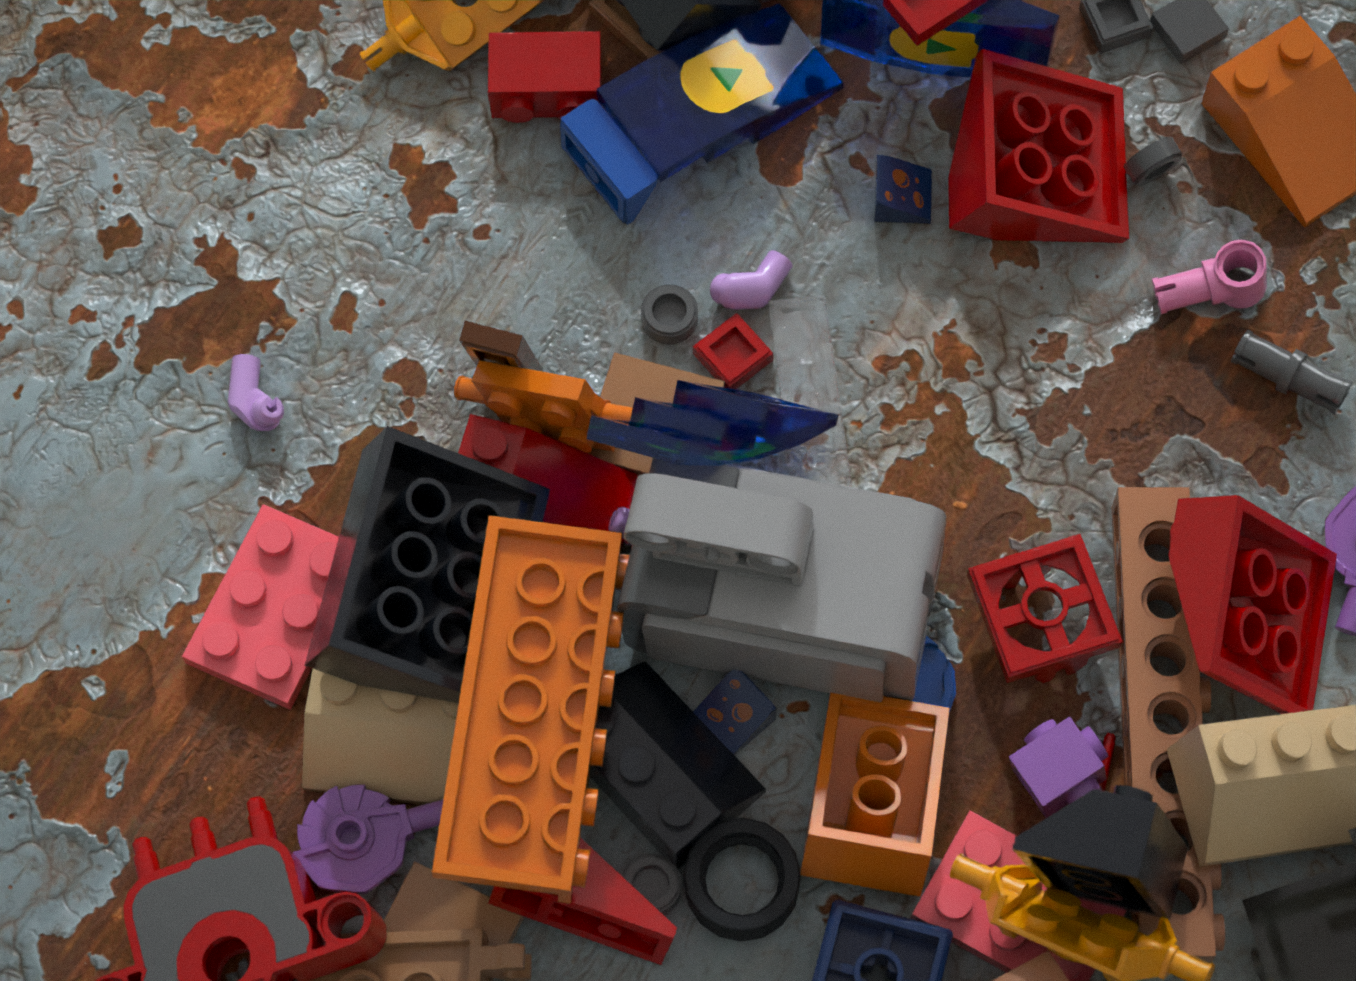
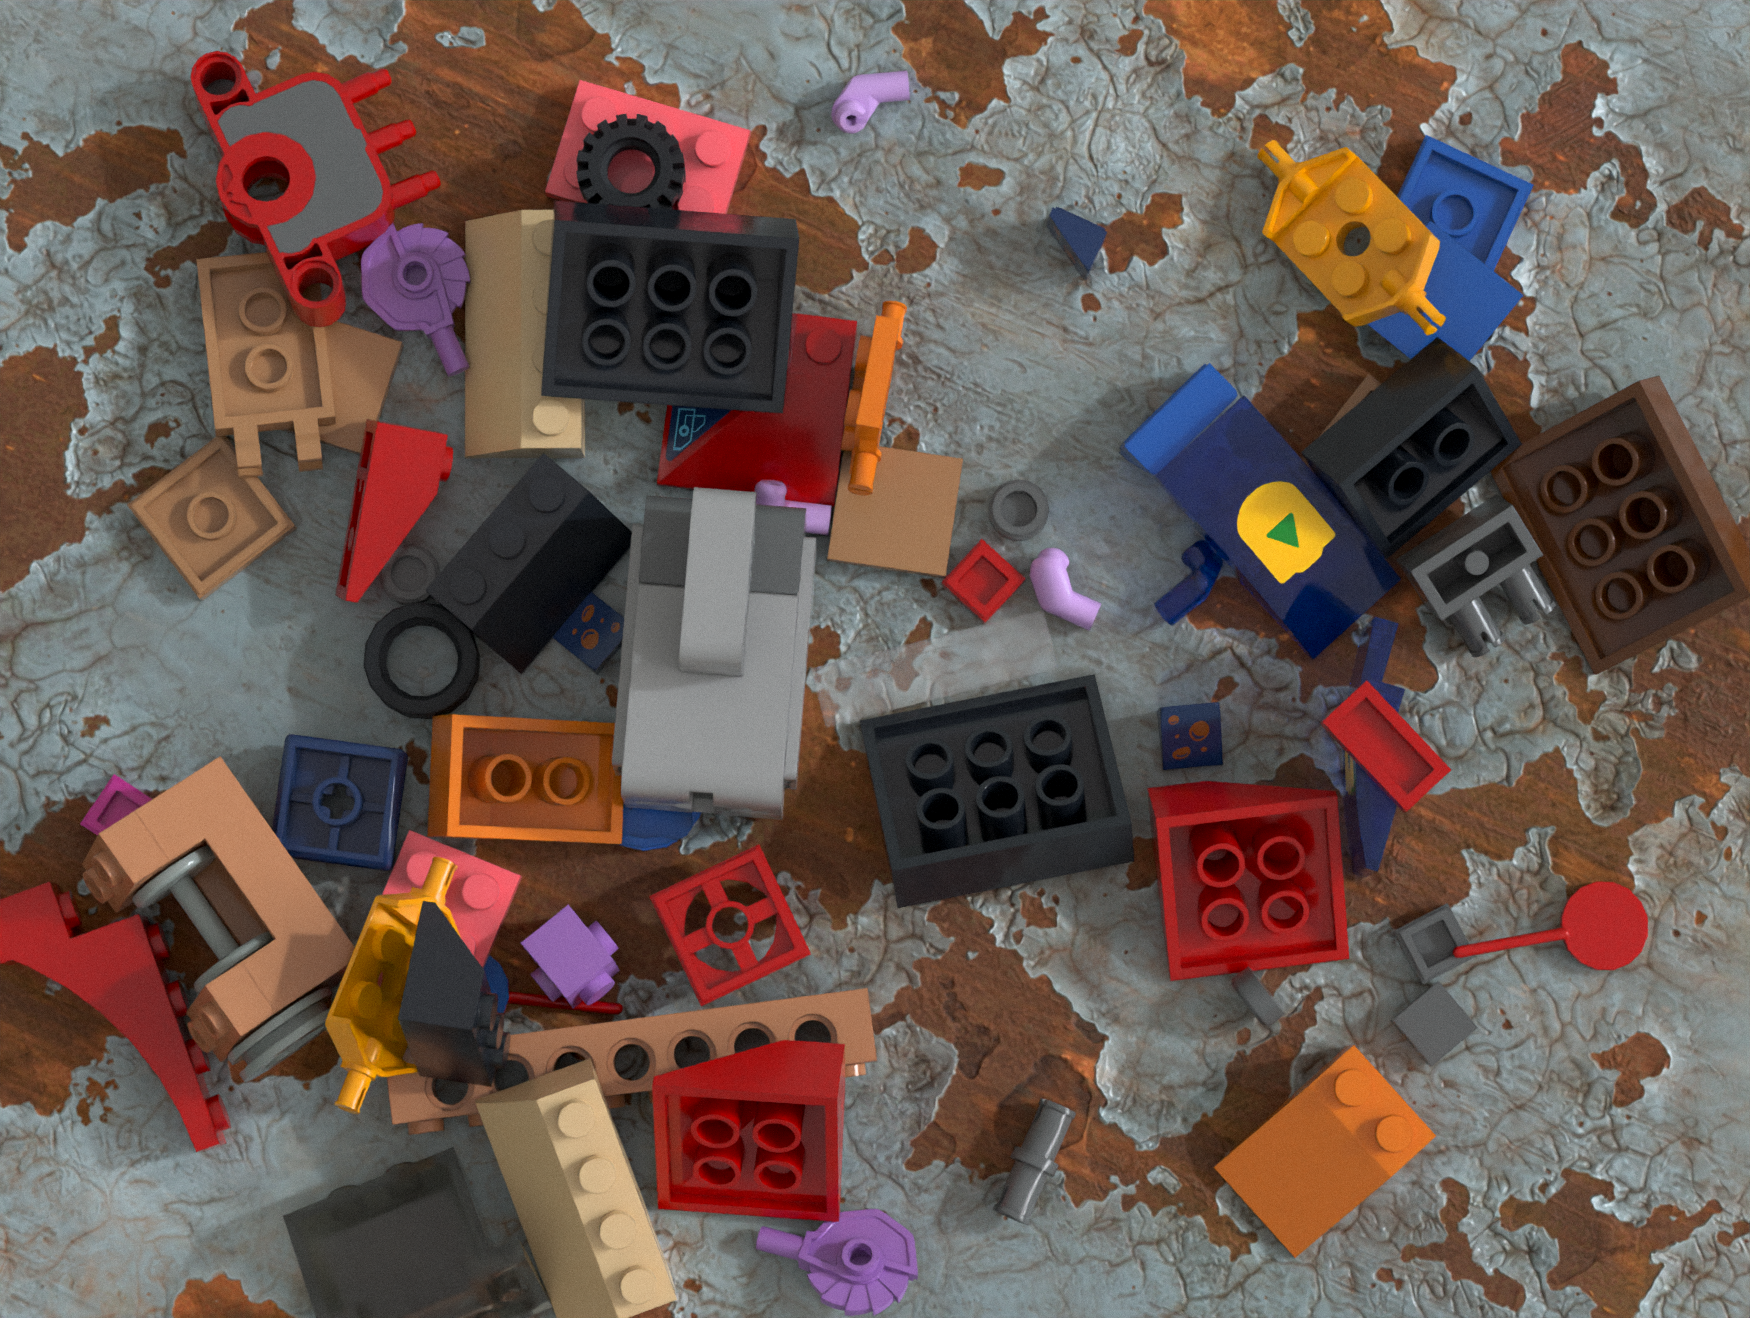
camera: 75 degrees right, 15 degrees up
orange bracket [432,515,629,903] -> none
reddish brown tile [459,321,543,372] -> none
red brick [488,31,602,123] -> none
clear blue slope [586,380,839,466] -> none
bright pink pin [1152,240,1267,315] -> none
none -> black tyre [576,114,686,210]
none -> black slope [860,674,1134,908]
none -> dark blue slope [1047,206,1107,280]
none -> clear blue arm [1154,539,1223,626]

